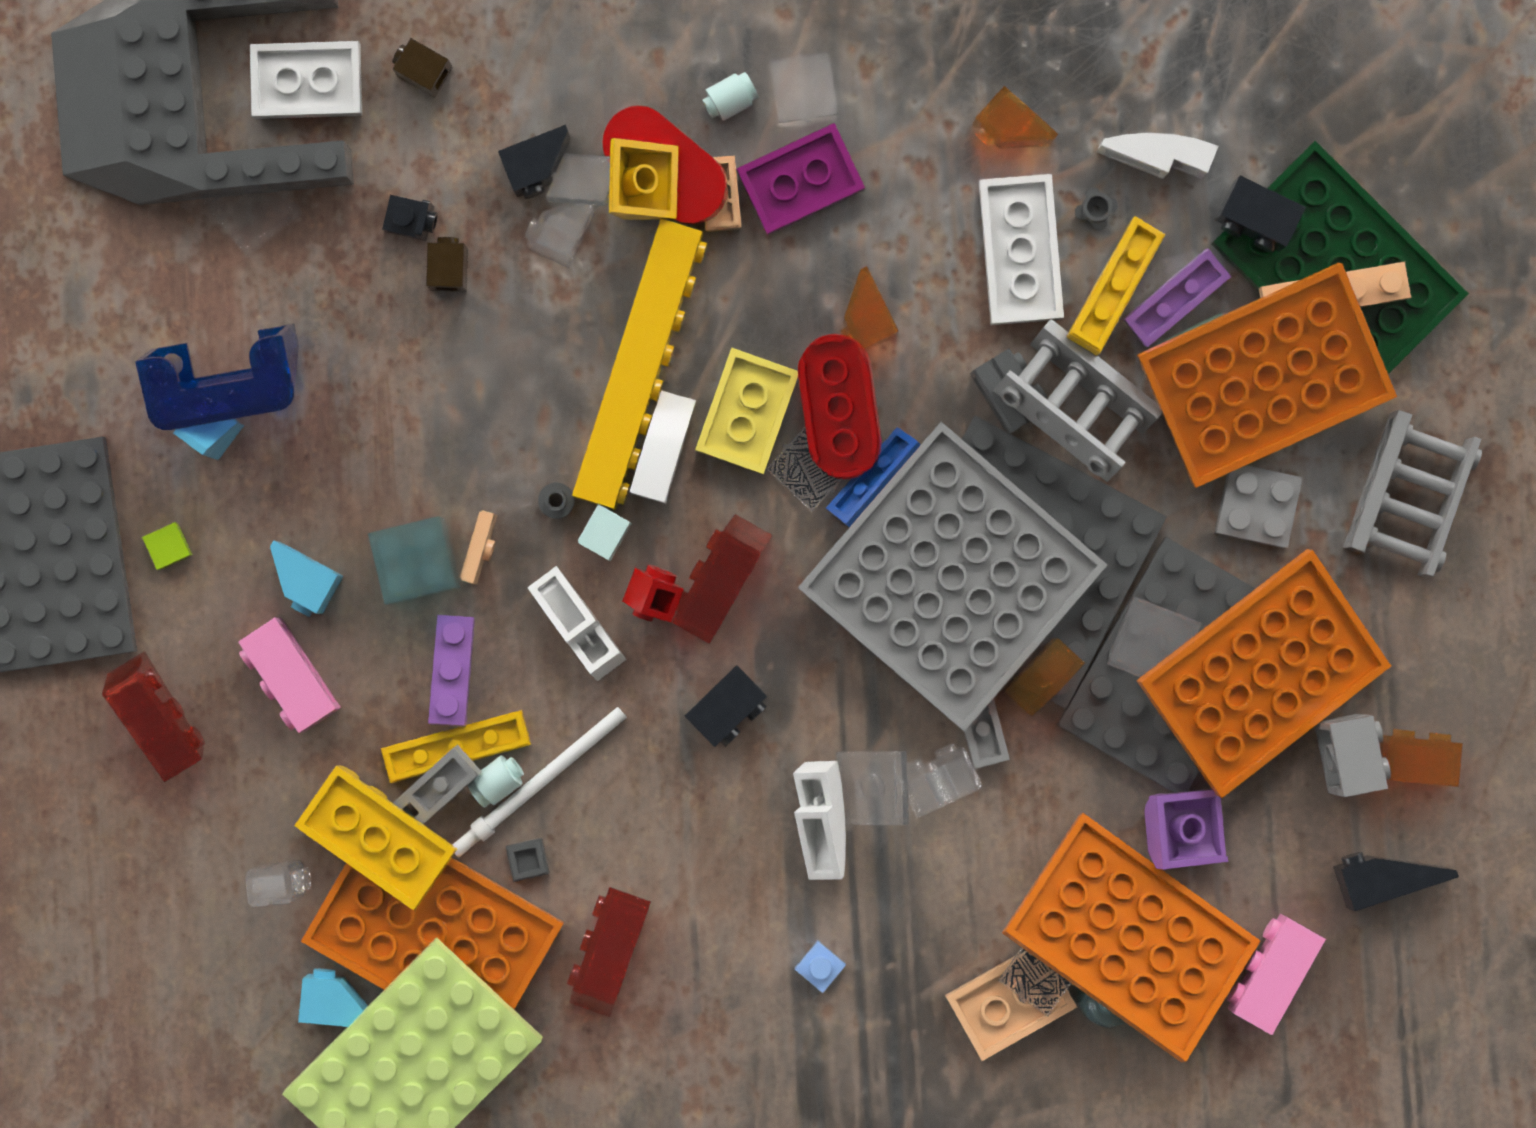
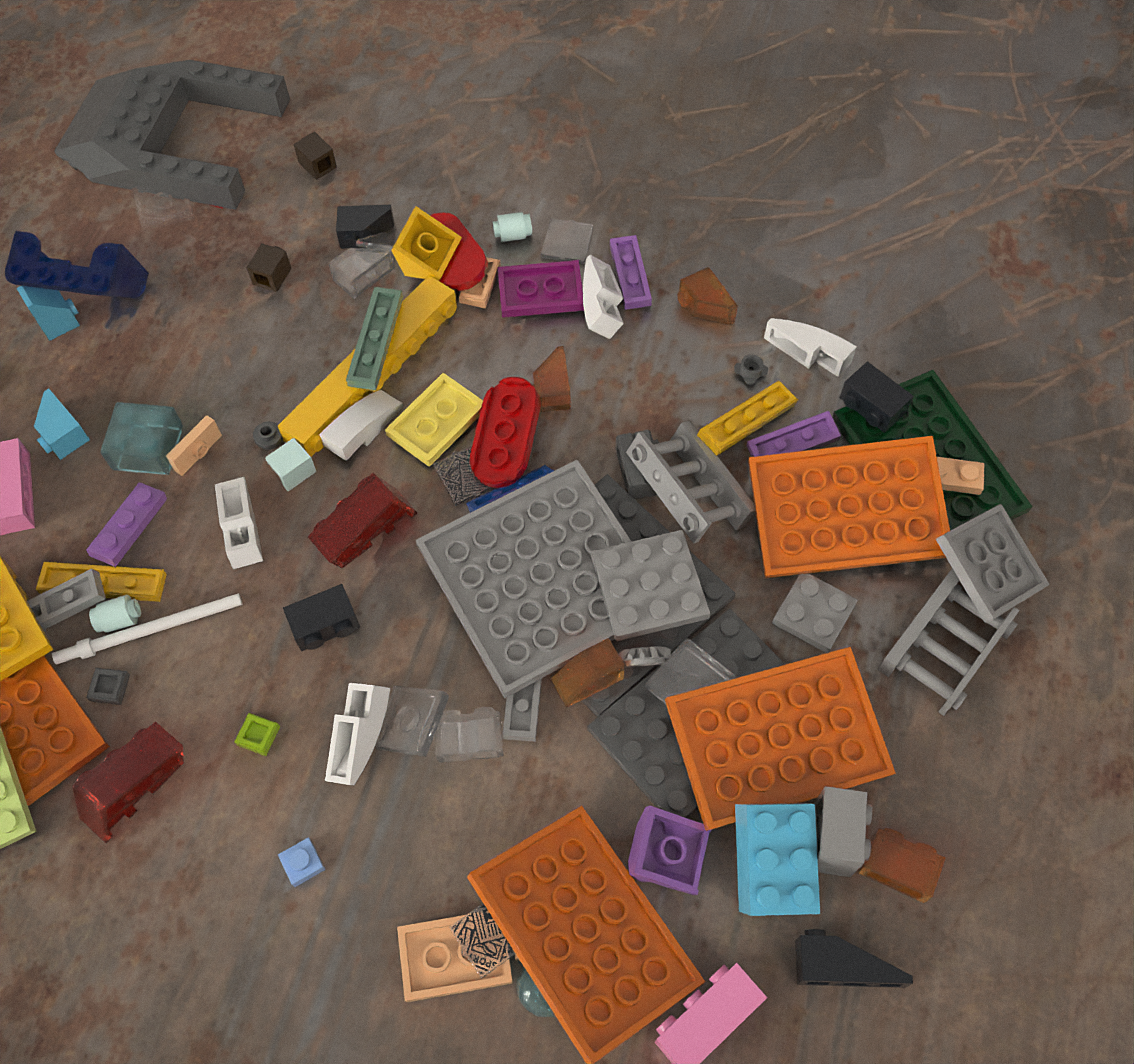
camera: 25 degrees right, 25 degrees down
white plate [250,41,362,119] -> none
black bracket [382,194,438,241] -> none
red brick [622,565,684,623] -> none
white plate [978,174,1064,325] -> none
none -> lime tile [234,713,280,756]
none -> sand green plate [346,287,403,390]
none -> white slope [583,255,624,339]
none -> light grey plate [591,530,710,641]
none -> medium lavender plate [610,235,652,310]
none -> light grey gear [618,646,671,667]
none -> medium azure brick [735,803,820,916]
none -> light grey plate [936,504,1050,623]

